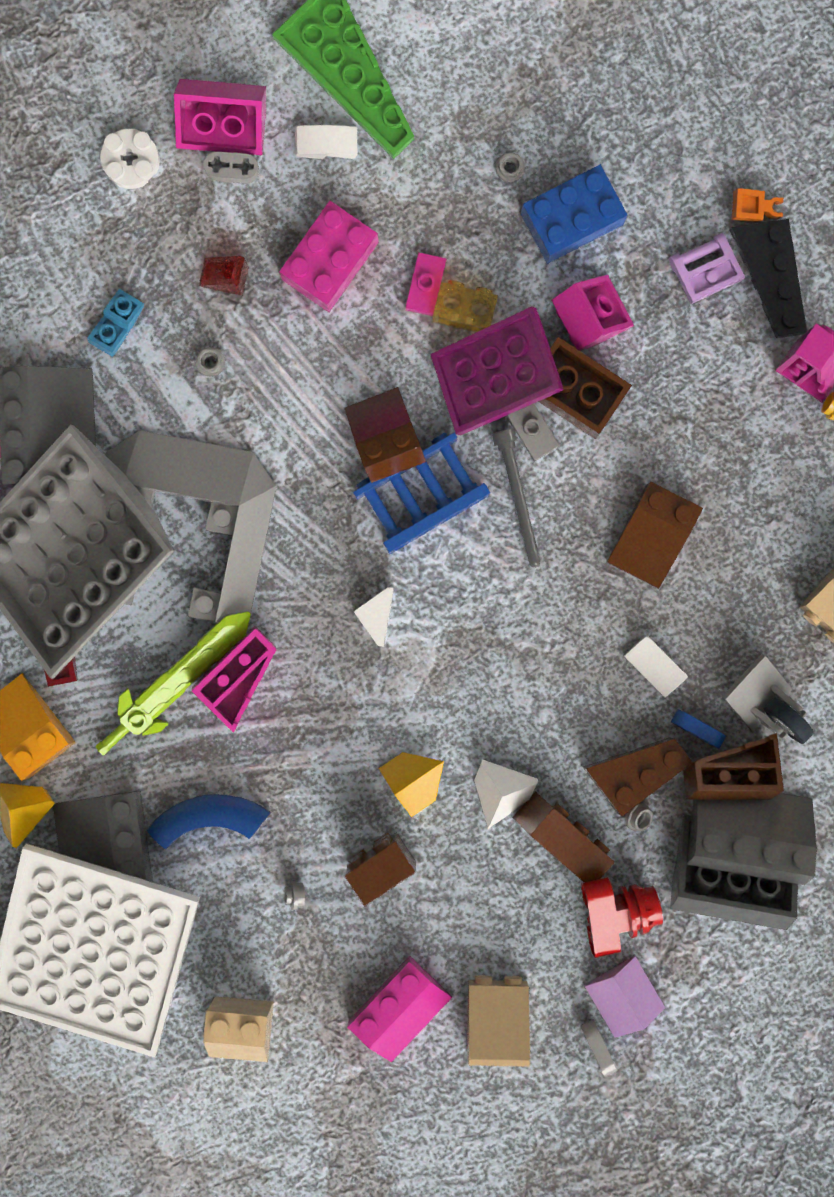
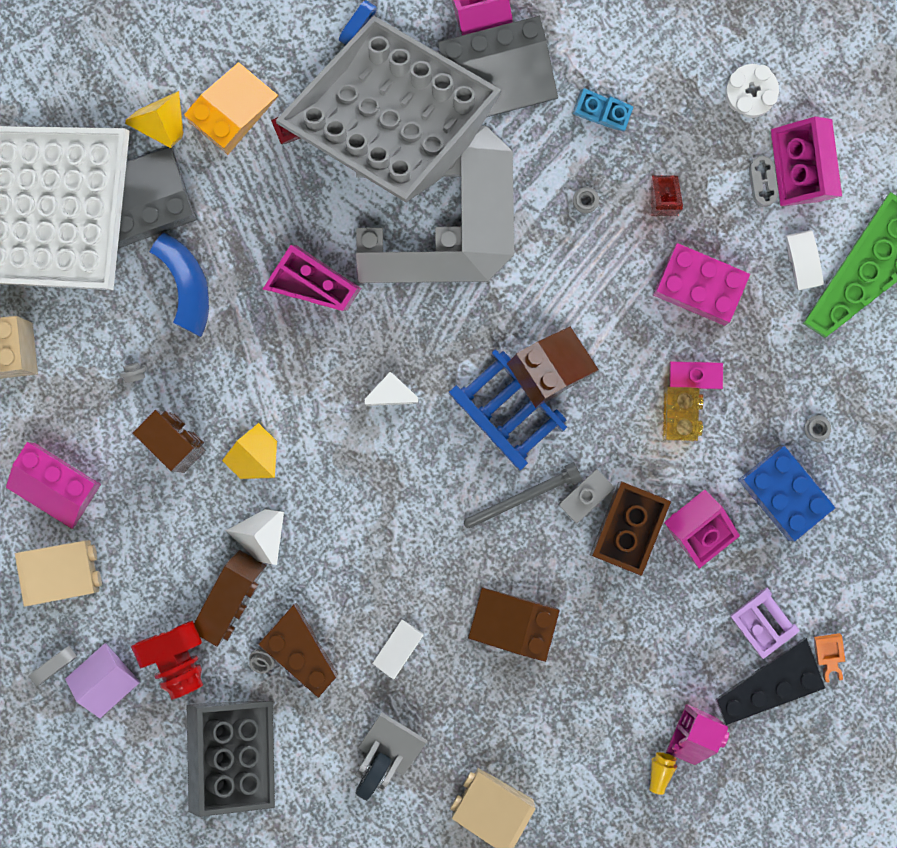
camera: 80 degrees right, 0 degrees up
lime sword [95,611,251,756] -> none
magenta plate [430,306,564,436] -> none
blue beam [671,709,727,749] -> none
reddish brown wedge [683,733,784,800] -> none
dark grey slope [687,793,817,885] -> none

